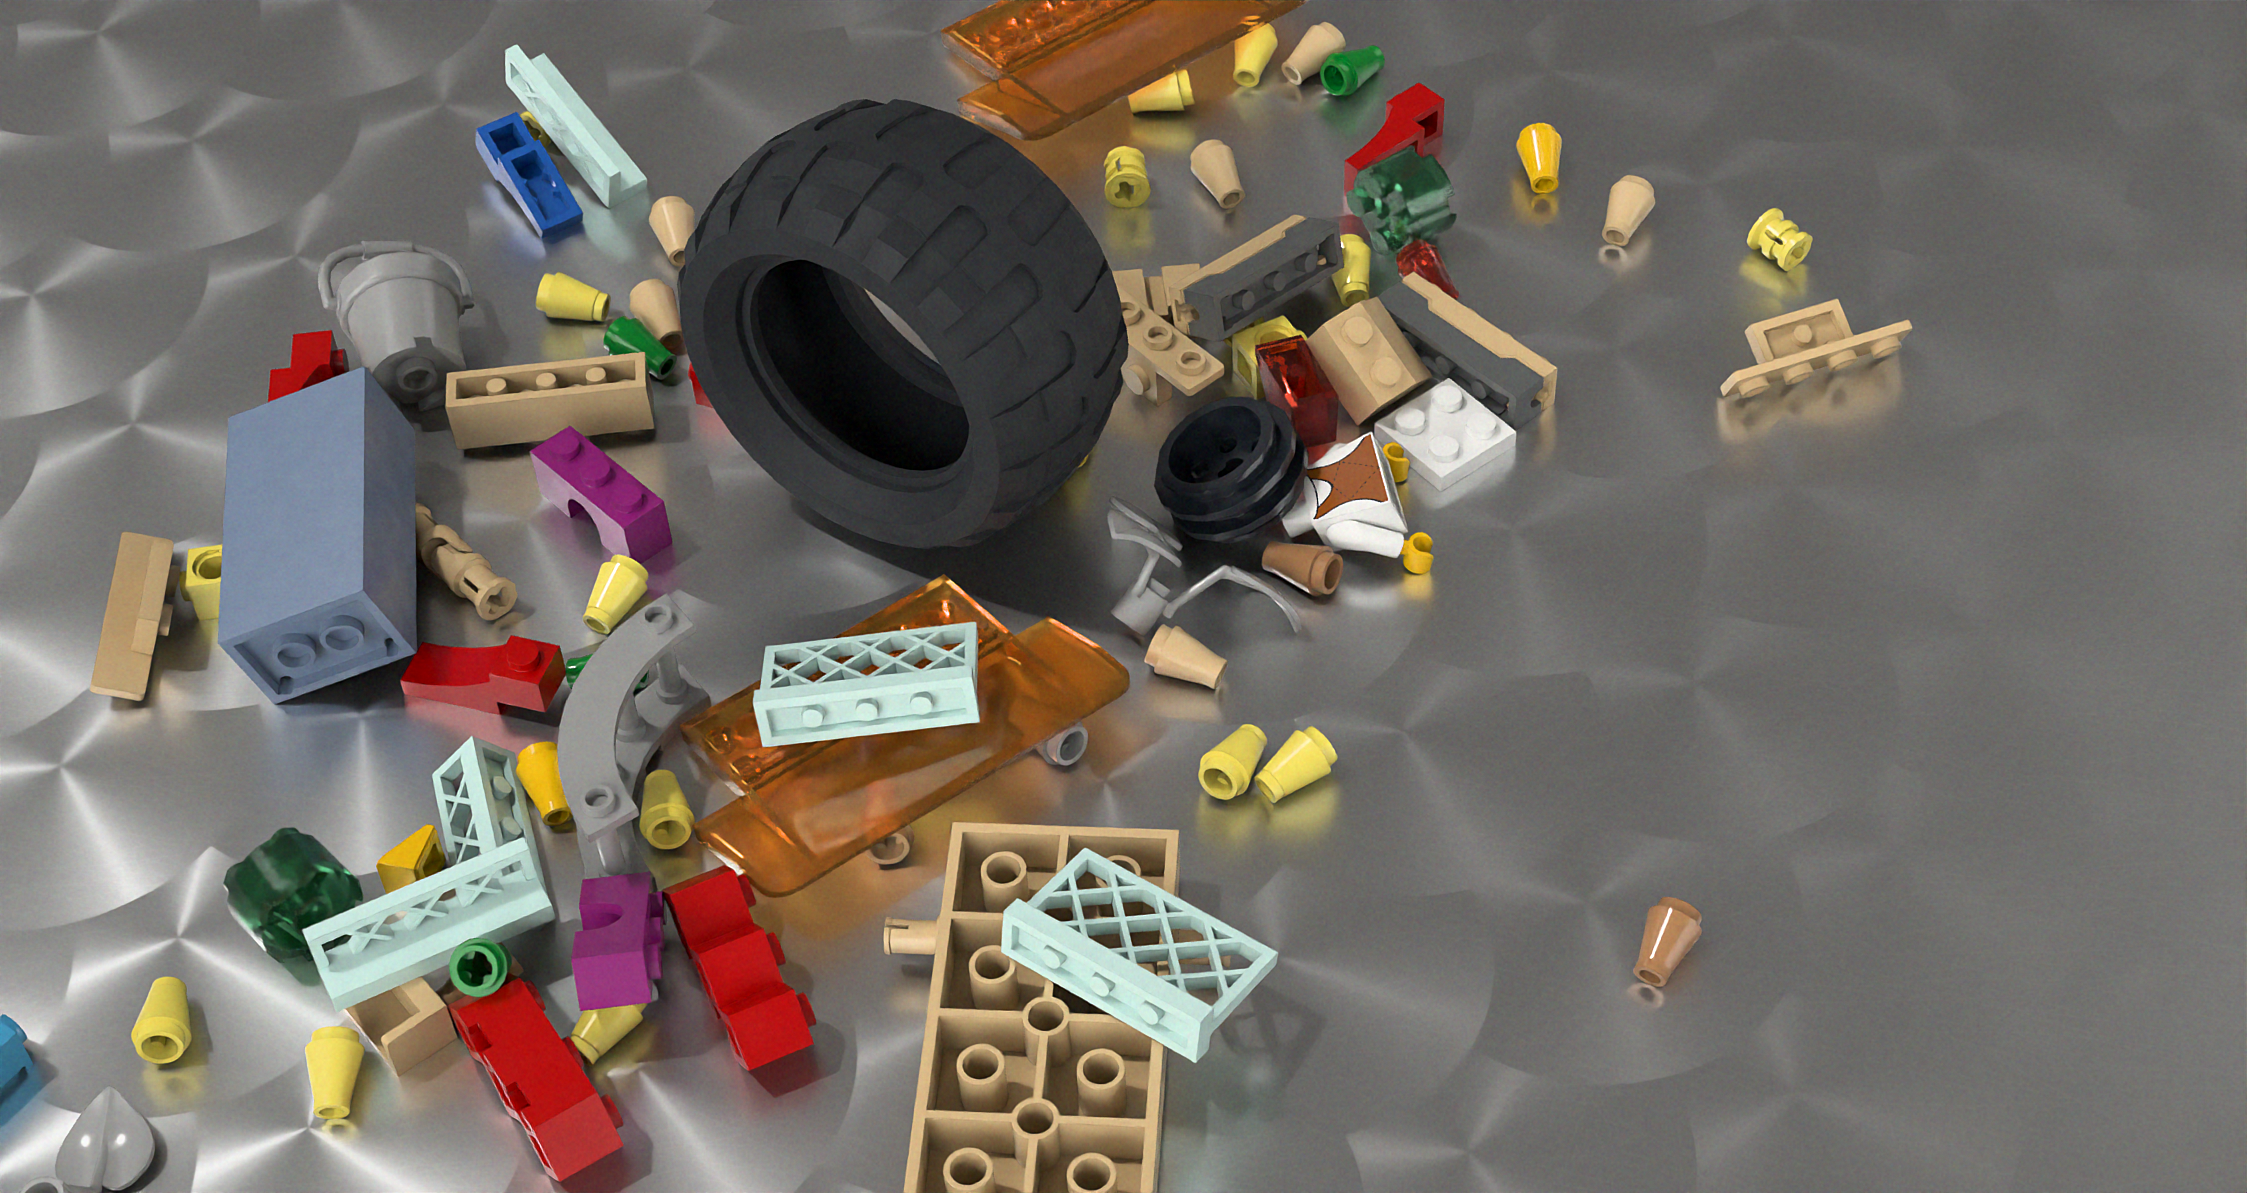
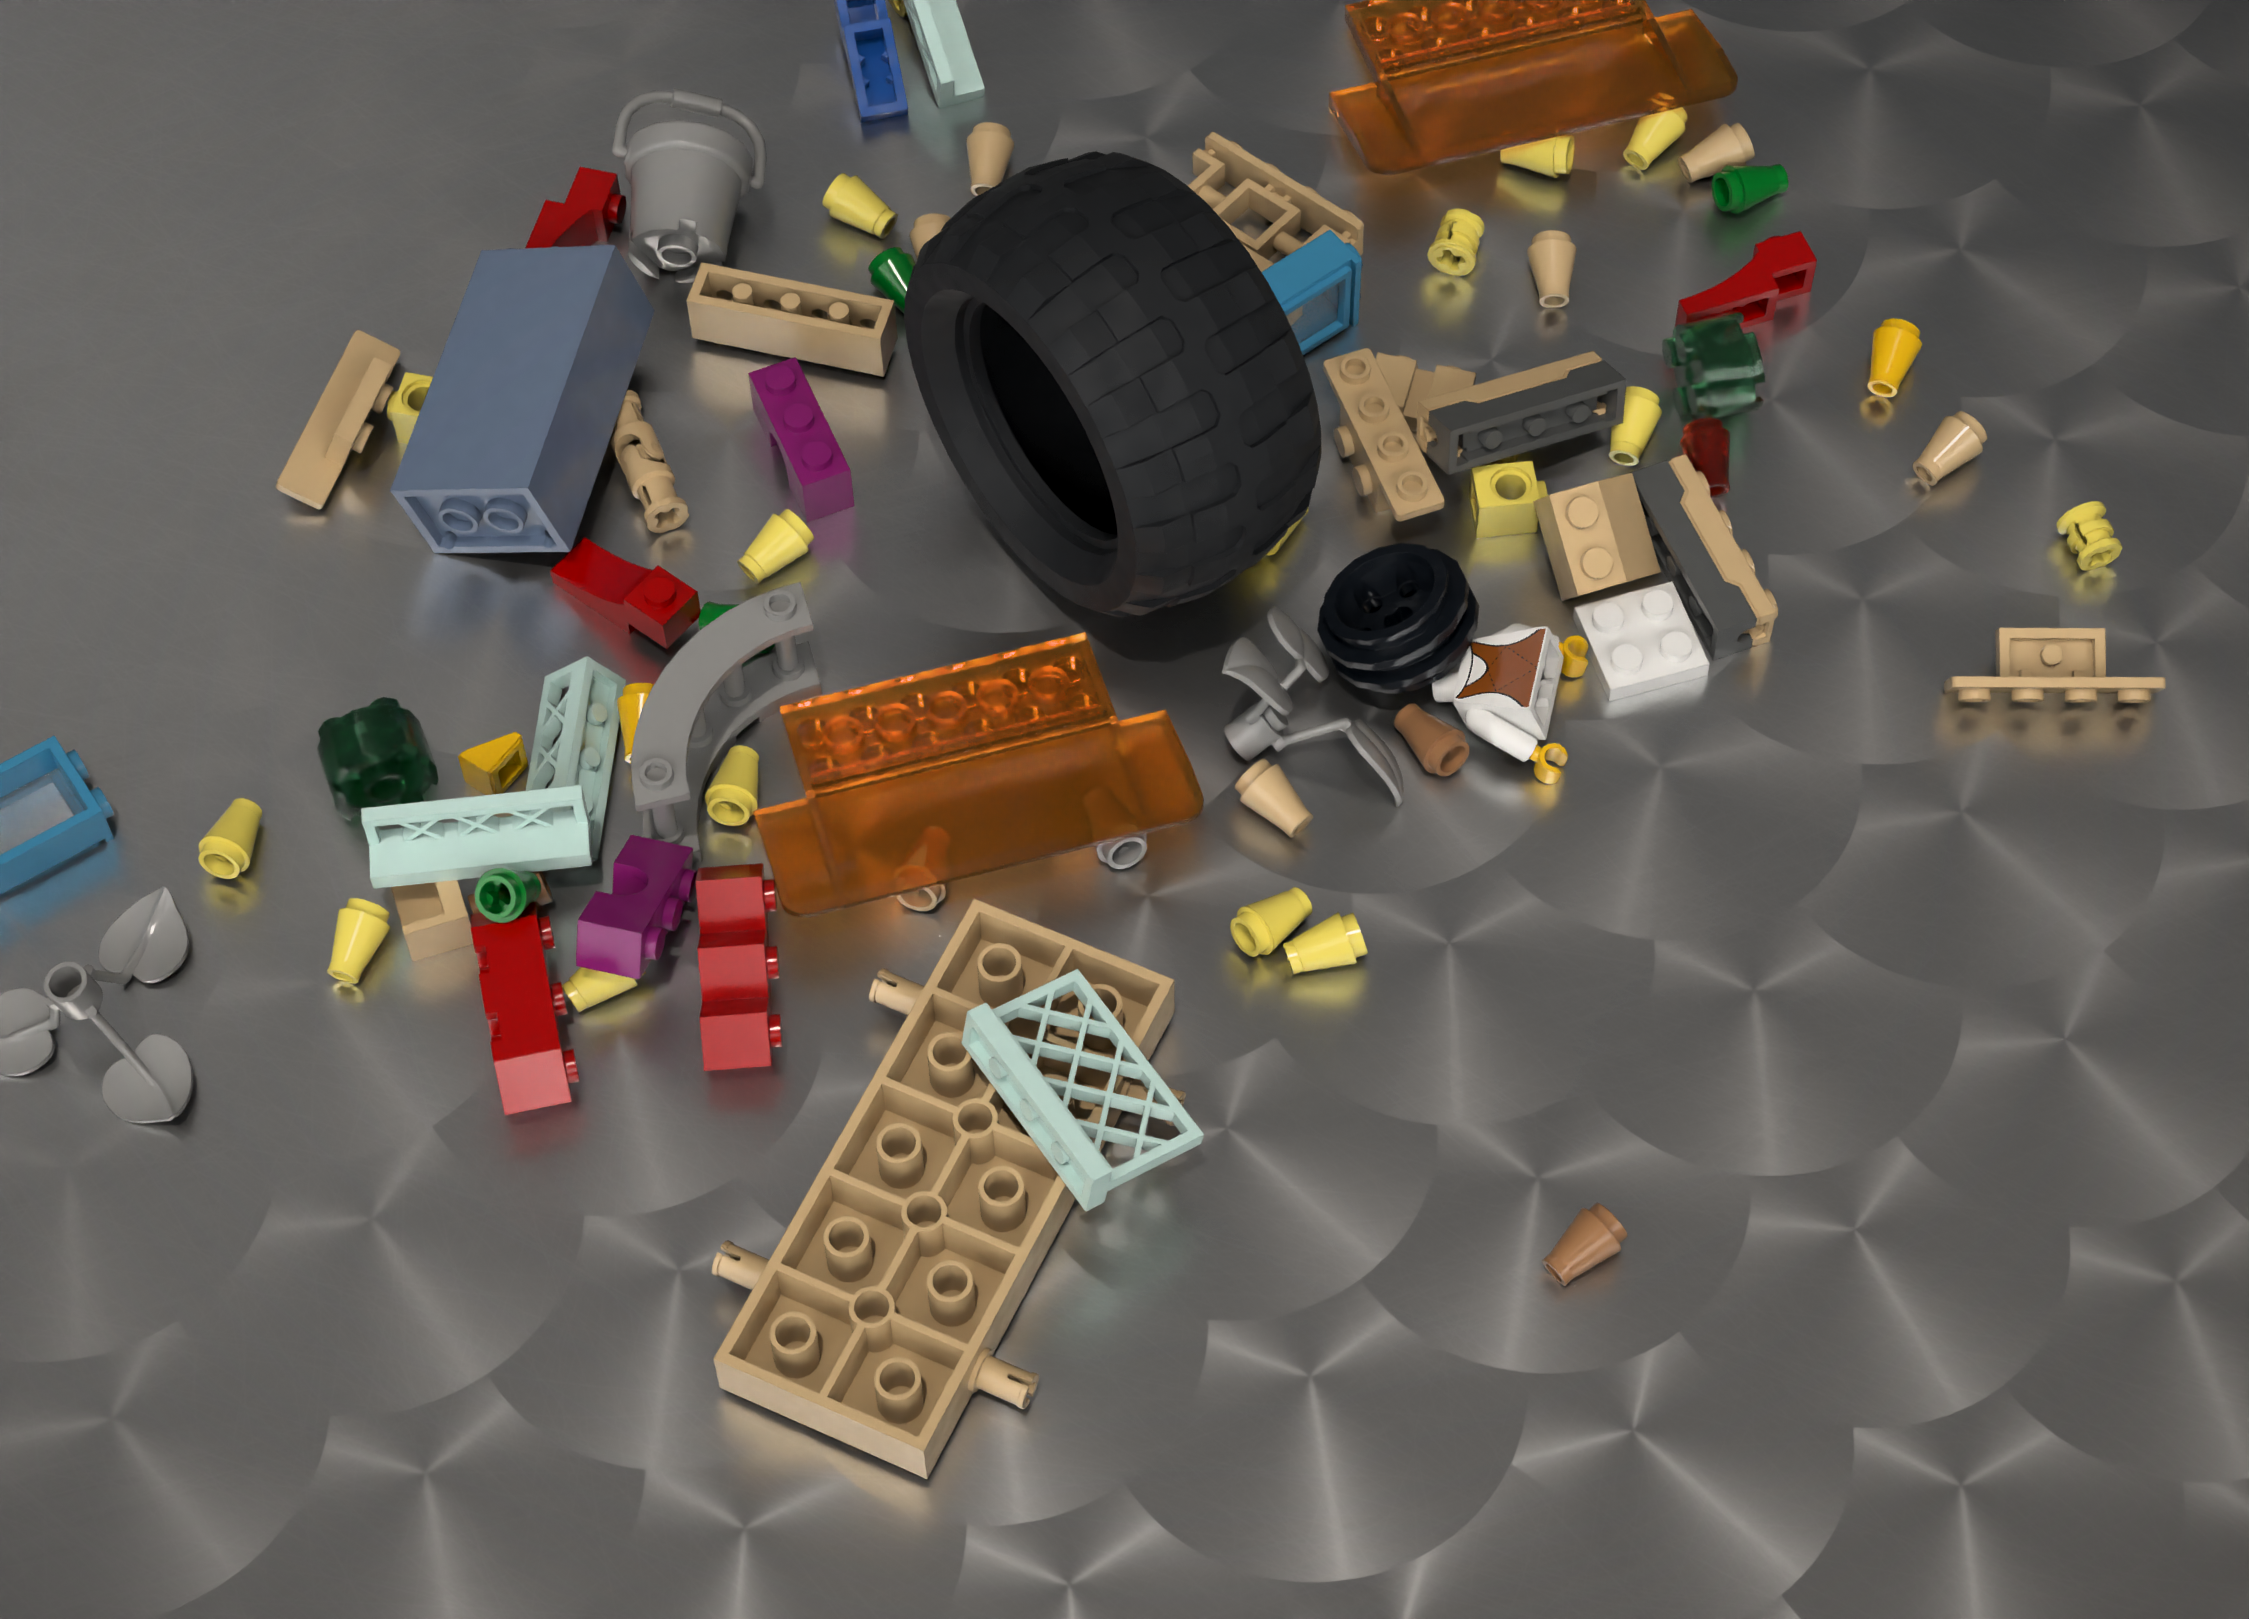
camera: 20 degrees right, 10 degrees up
light aqua fence [753,622,980,747] -> none
clear red slope [1255,335,1339,448] -> none

